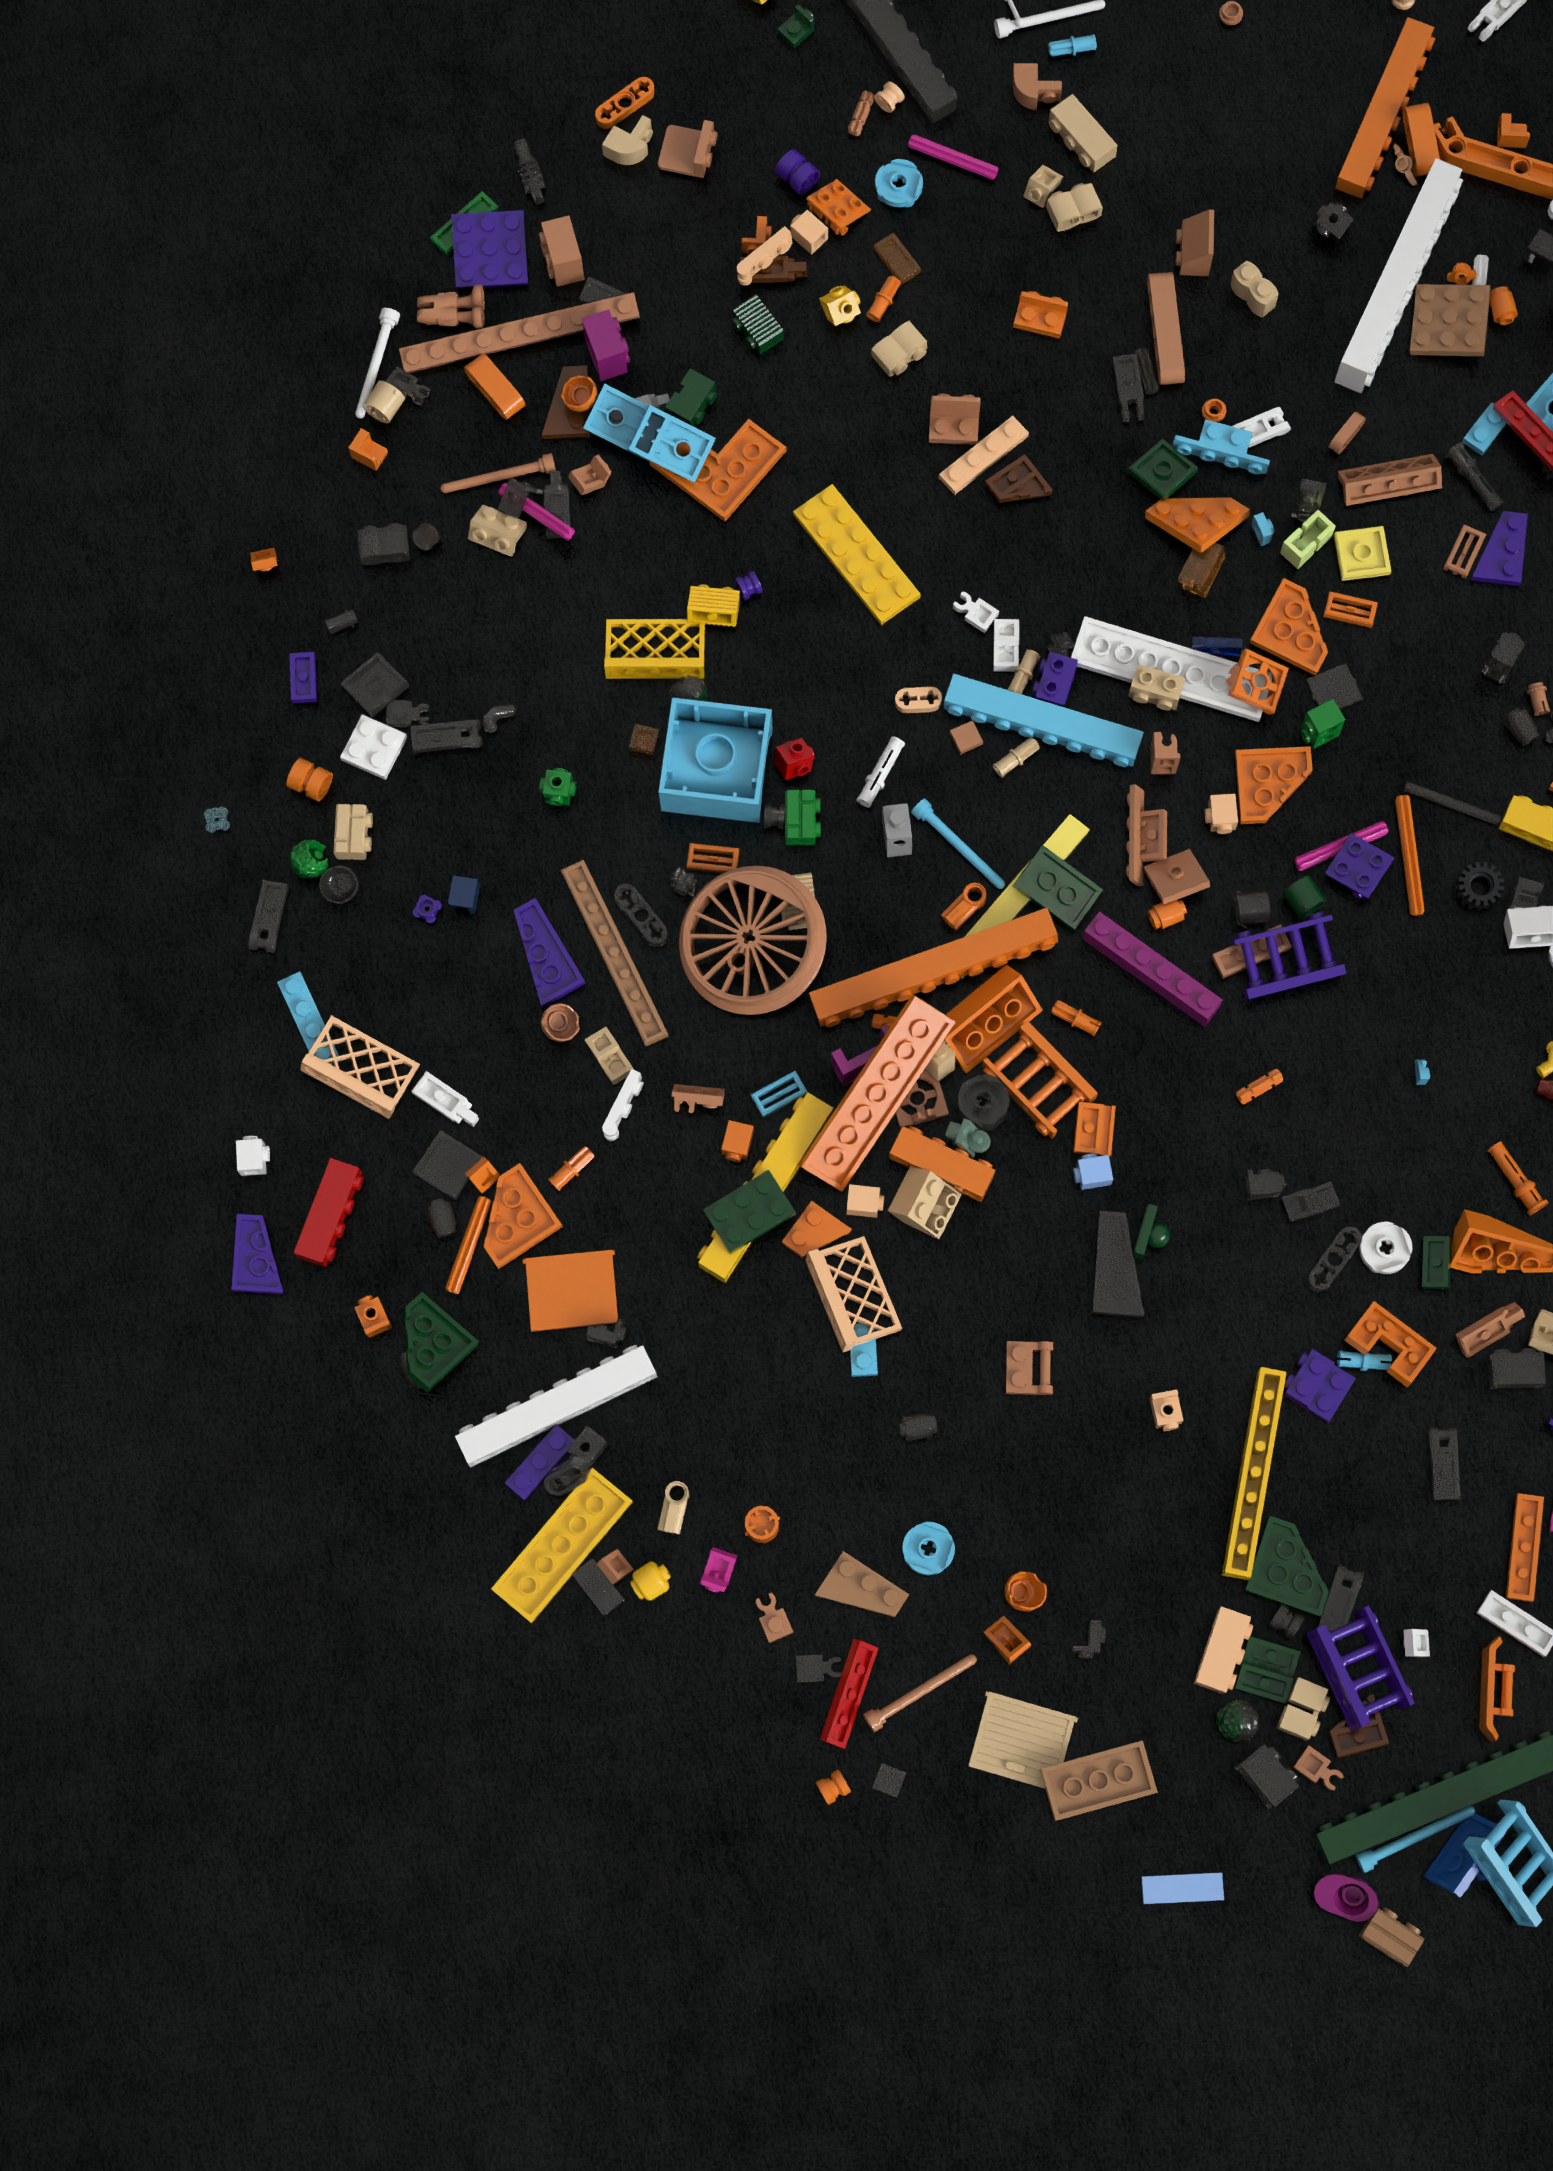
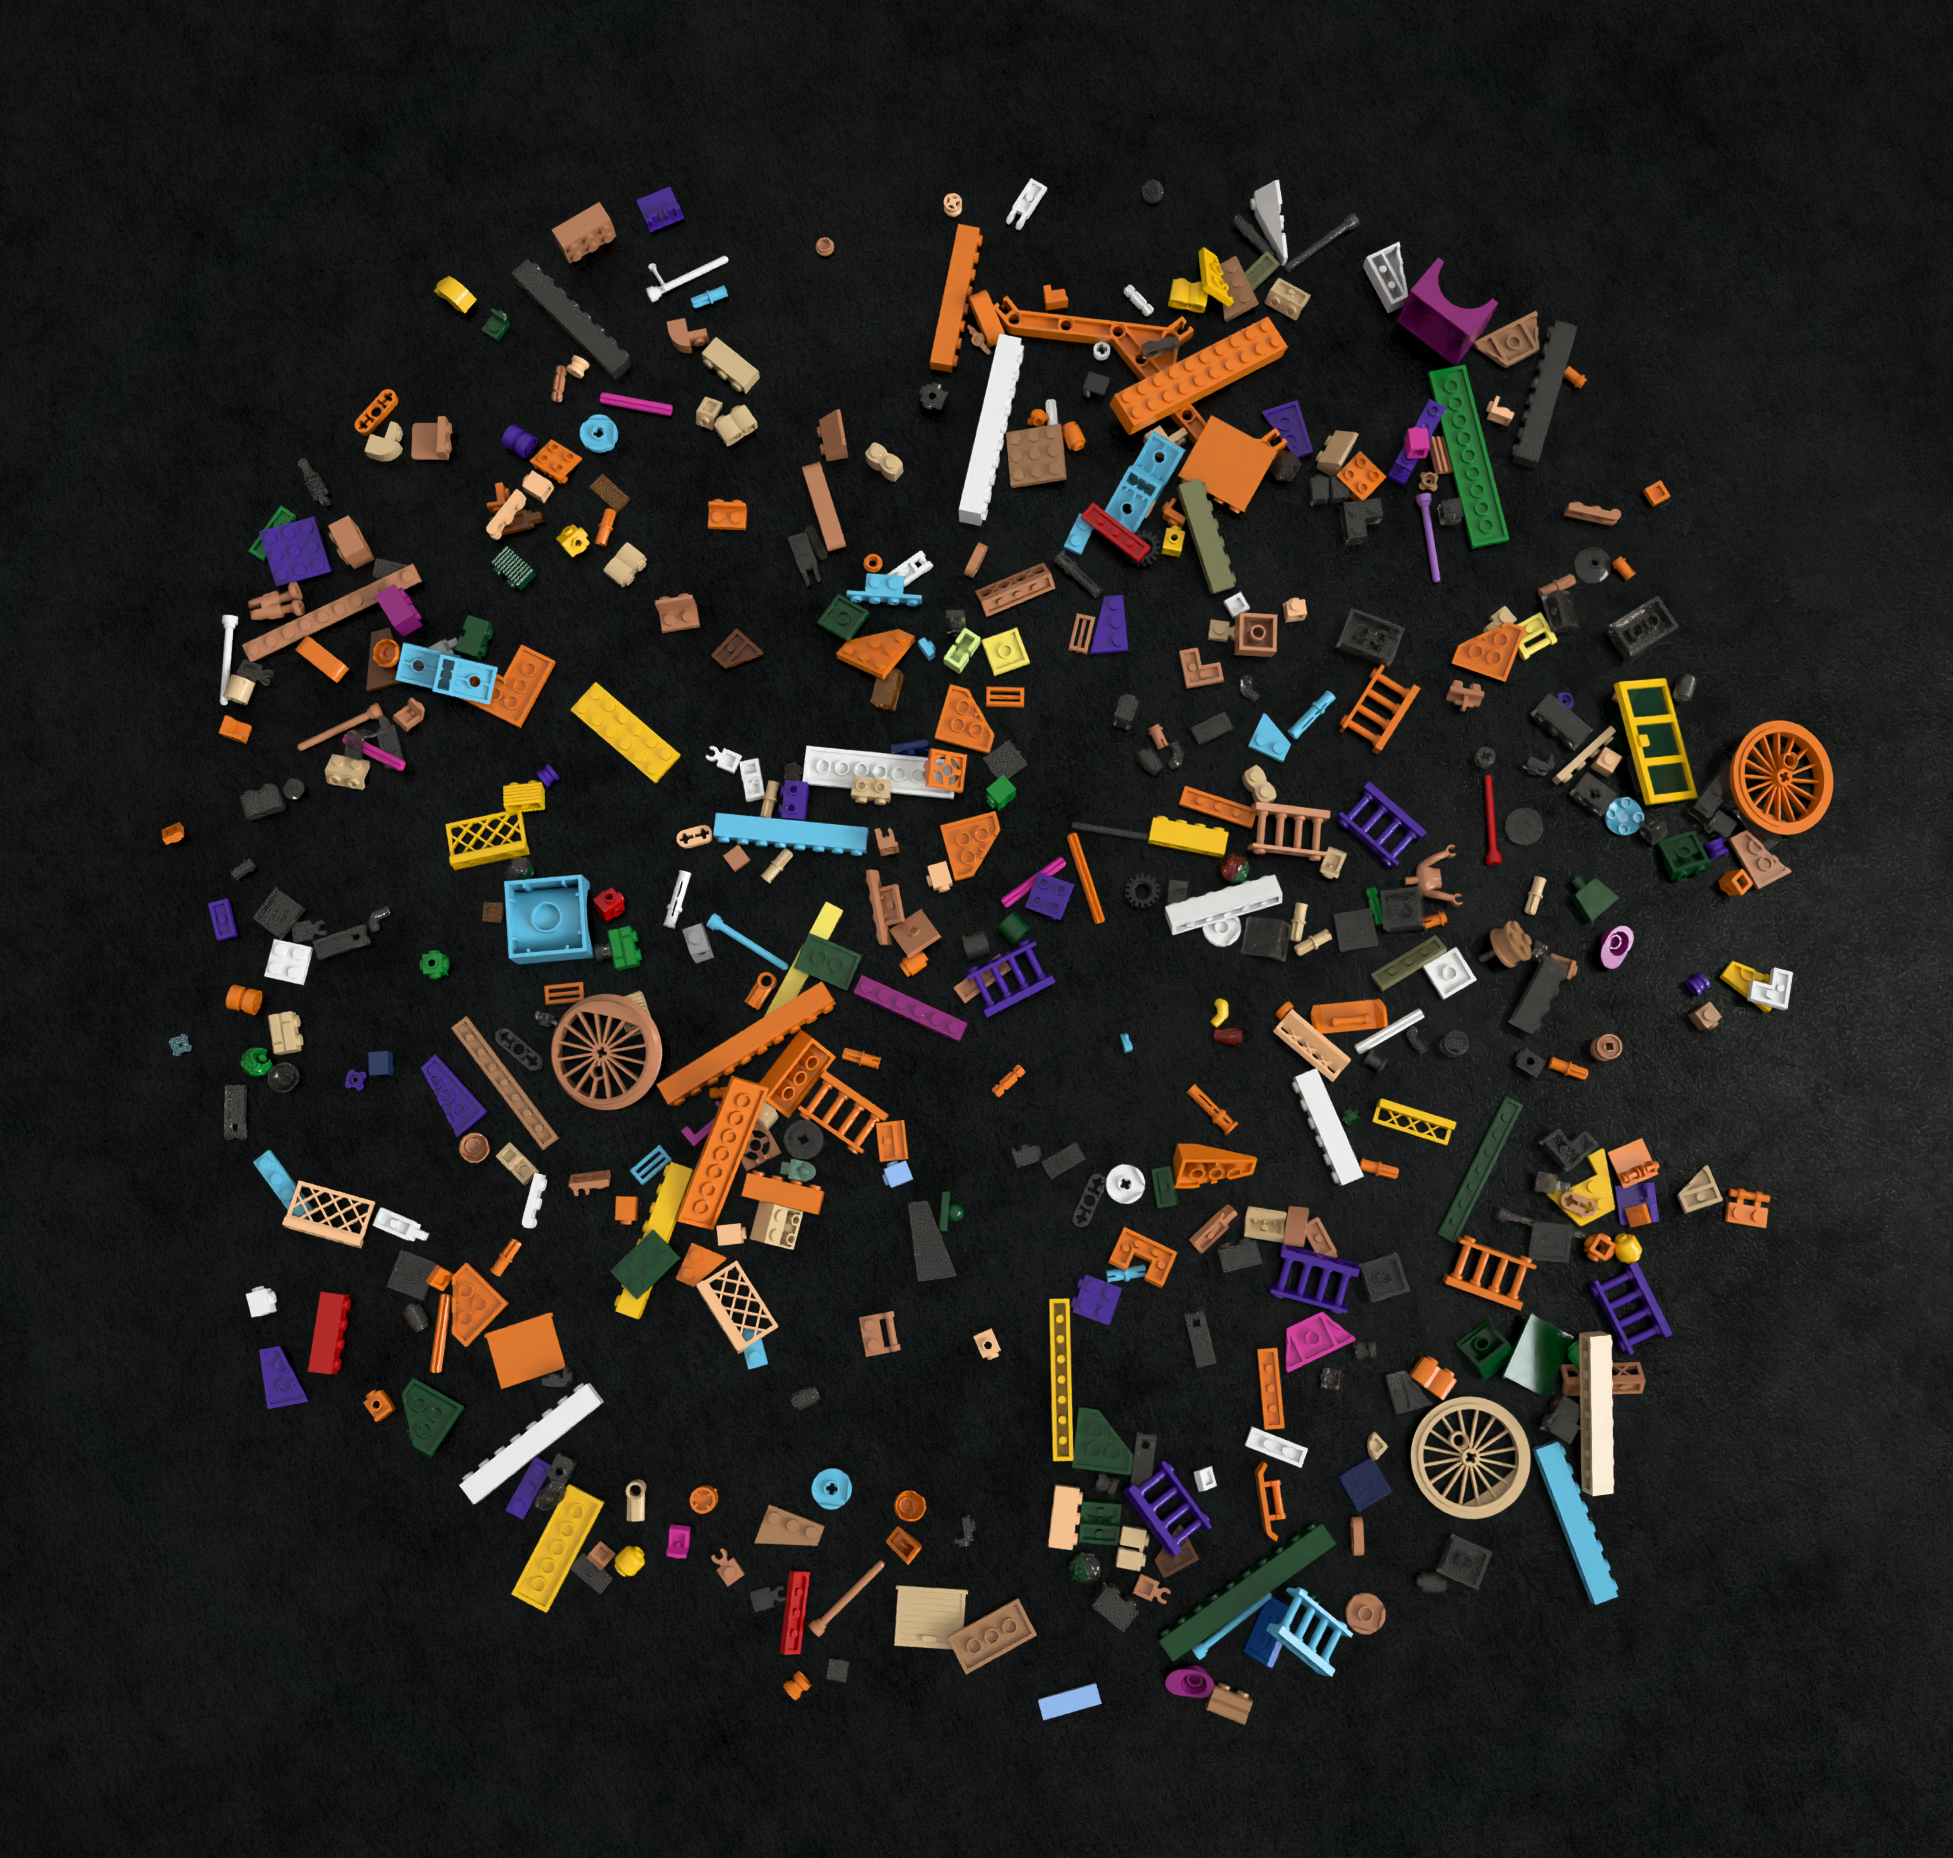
camera: 15 degrees left, 5 degrees up
light nougat plate [939,416,1029,495] -> none

